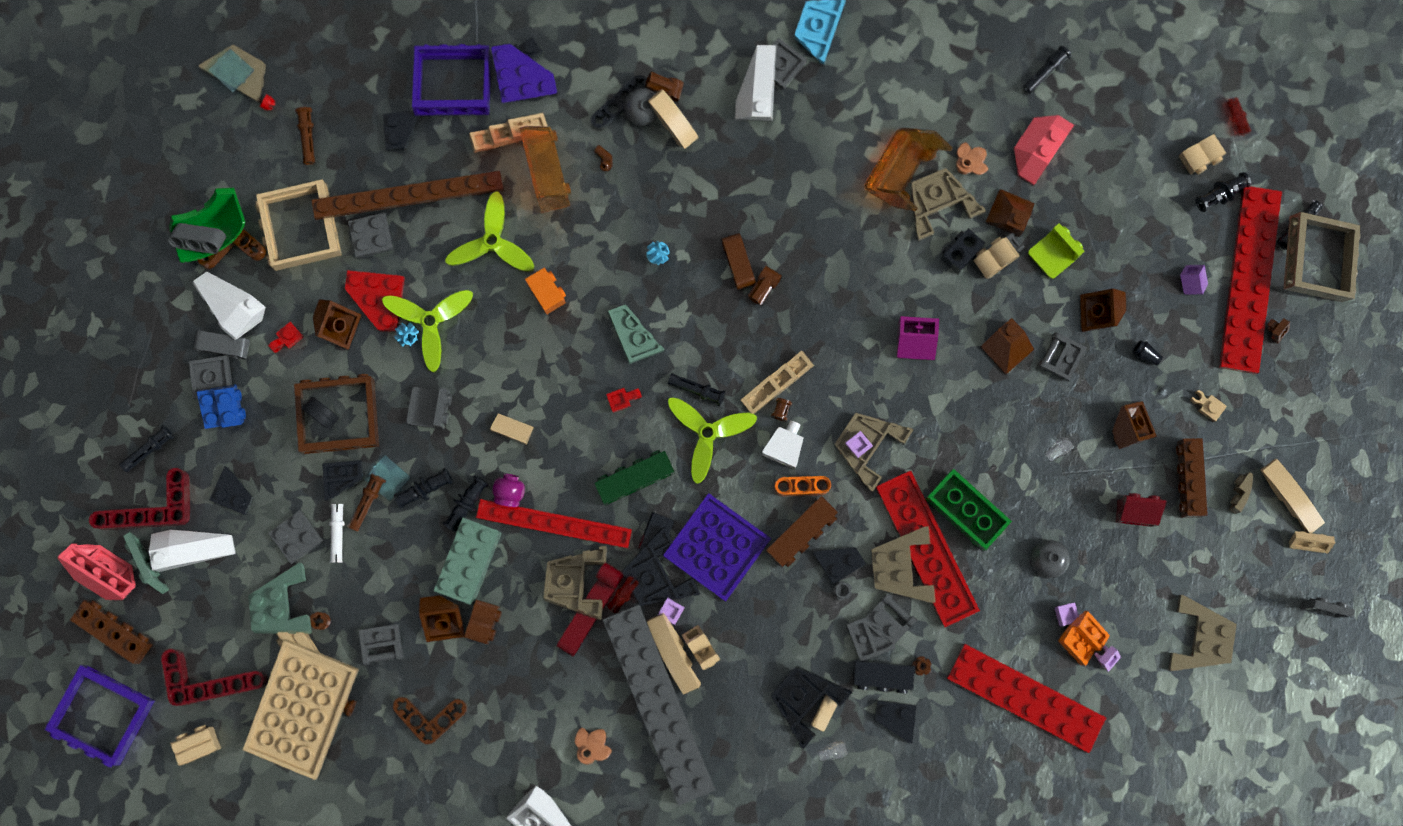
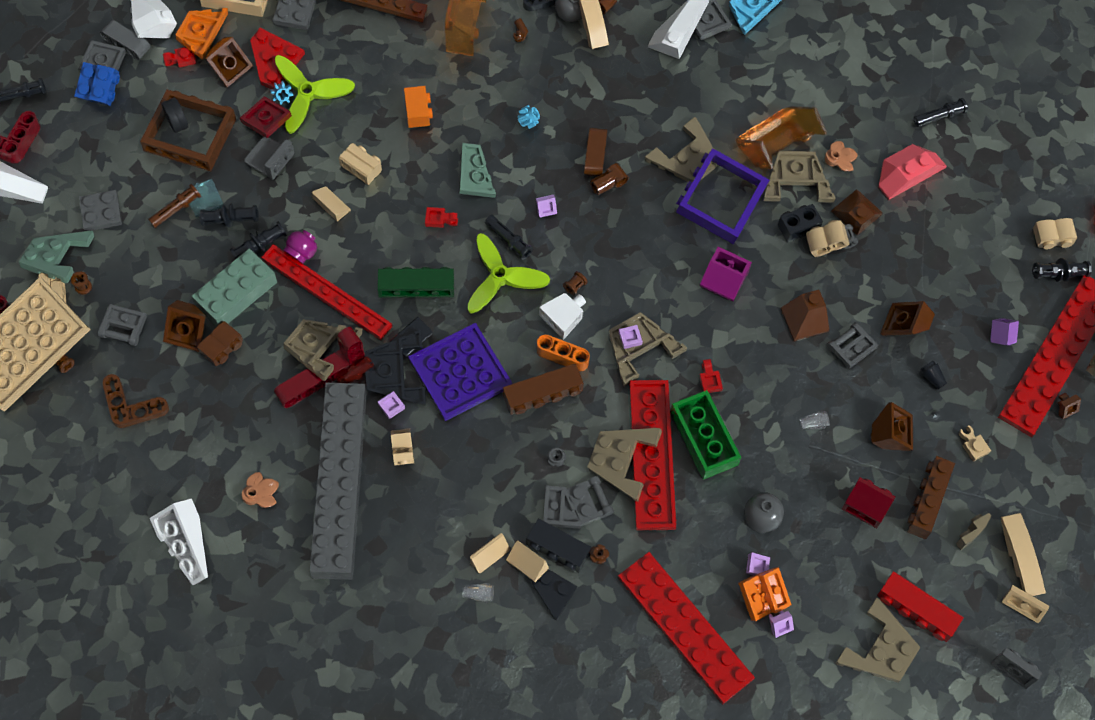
camera: 20 degrees right, 15 degrees down
black wing [209,466,254,515] -> none
black wing [322,460,364,501] -> none
white pin [329,504,345,563] -> none
lime piece [445,192,534,272] -> none
tan slope [647,613,701,694] -> none
tan slope [741,351,814,414] -> none
black wing [771,666,853,749] -> none
black wing [813,547,866,585] -> none
lime bracket [1028,223,1085,279] -> none
none -> orange wing [176,8,228,59]
none -> dark red plate [240,96,292,138]
none -> tan brick [339,143,382,185]
none -> tan slope [506,541,549,582]
none -> lavender tile [536,195,557,217]
none -> dark tan wing [645,117,719,182]
none -> dark purple window [676,148,770,244]
none -> red plate [699,359,723,393]
none -> red brick [877,571,964,642]

